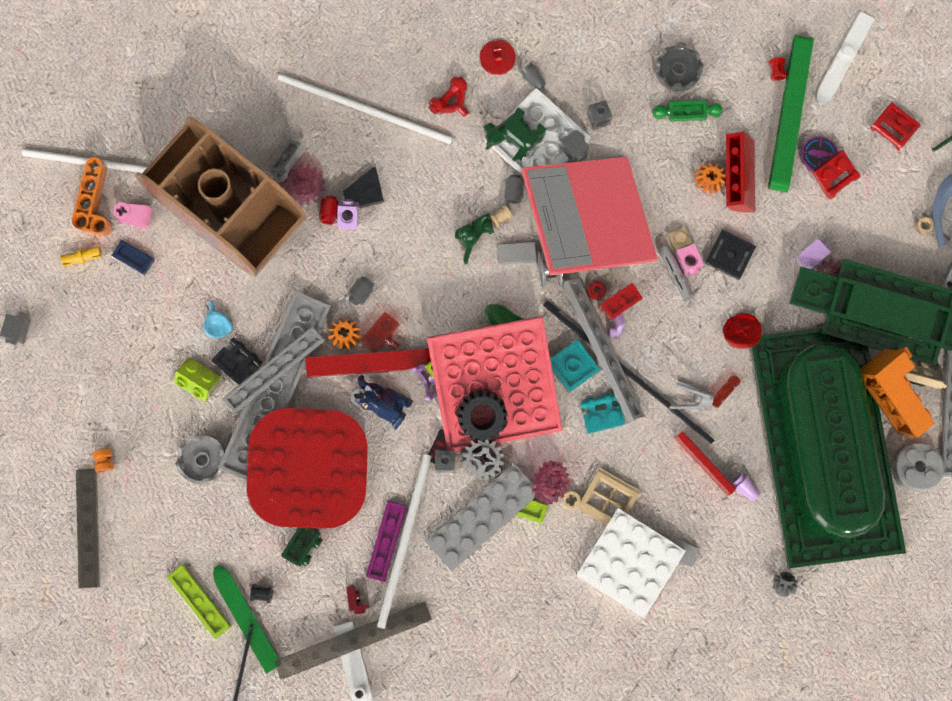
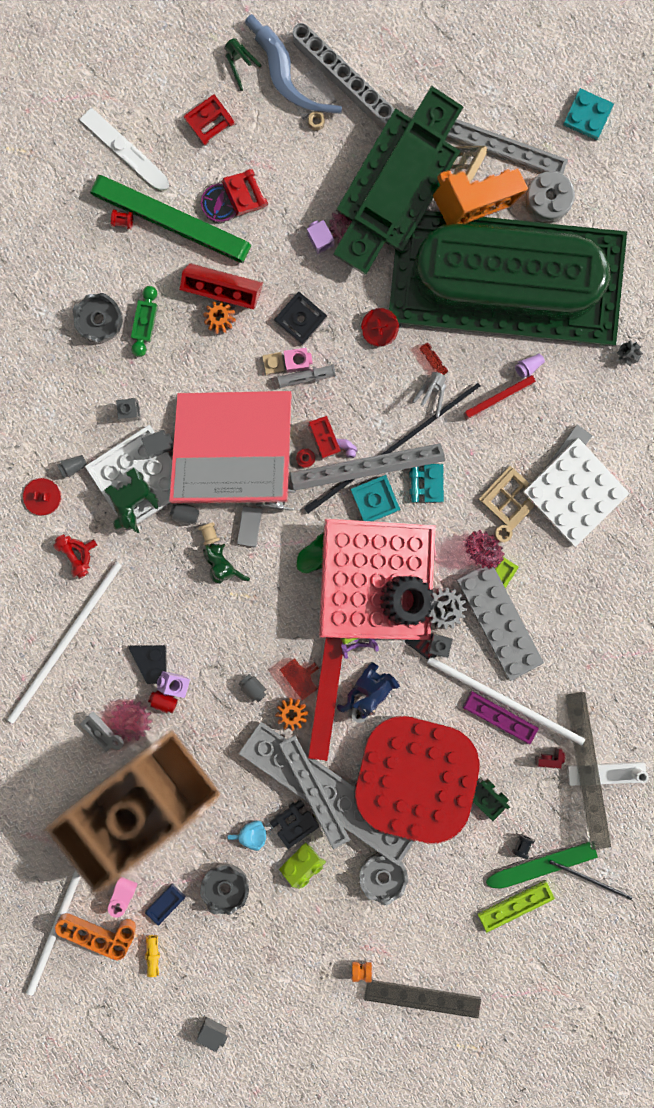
camera: 75 degrees left, 10 degrees up
none -> dark grey plate [200,864,249,915]

